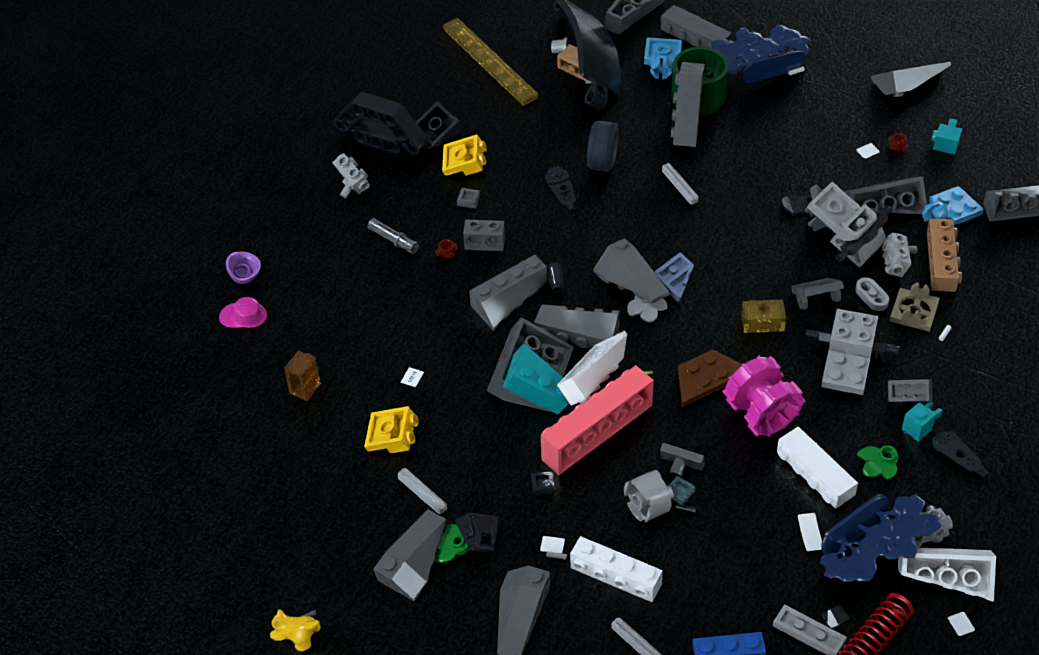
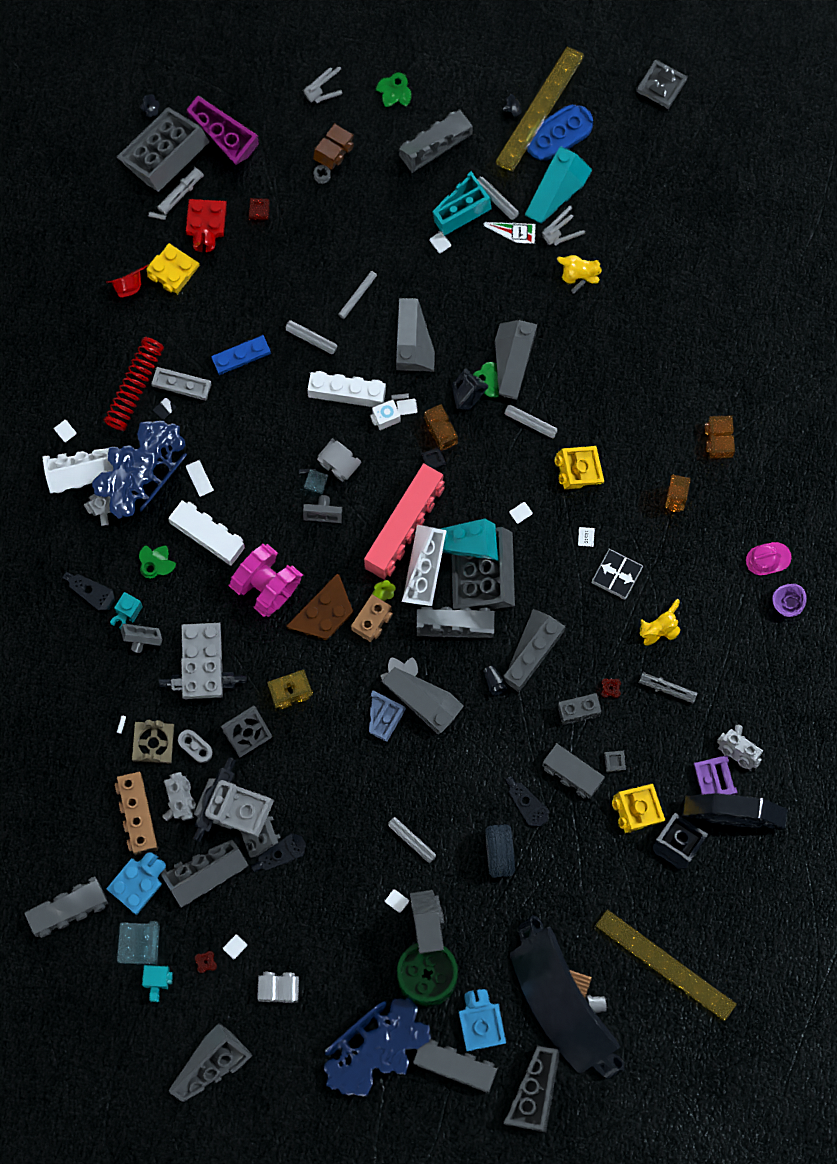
camera: 160 degrees right, 25 degrees up
none -> clear light blue bracket [117,922,160,965]
none -> light grey brick [258,972,299,1003]
none -> medium nougat brick [351,594,393,642]
none -> white brick [370,400,401,430]
none -> white sticker [385,890,409,913]
none -> clear orange piece [424,404,458,451]
none -> white sticker [509,502,533,523]
none -> dark grey brick [542,743,605,799]
none -> black tile [592,549,643,600]
none -> yellow animal [639,599,680,645]
none -> medium lavender plate [694,756,738,795]
none -> clear orange piece [705,416,735,458]

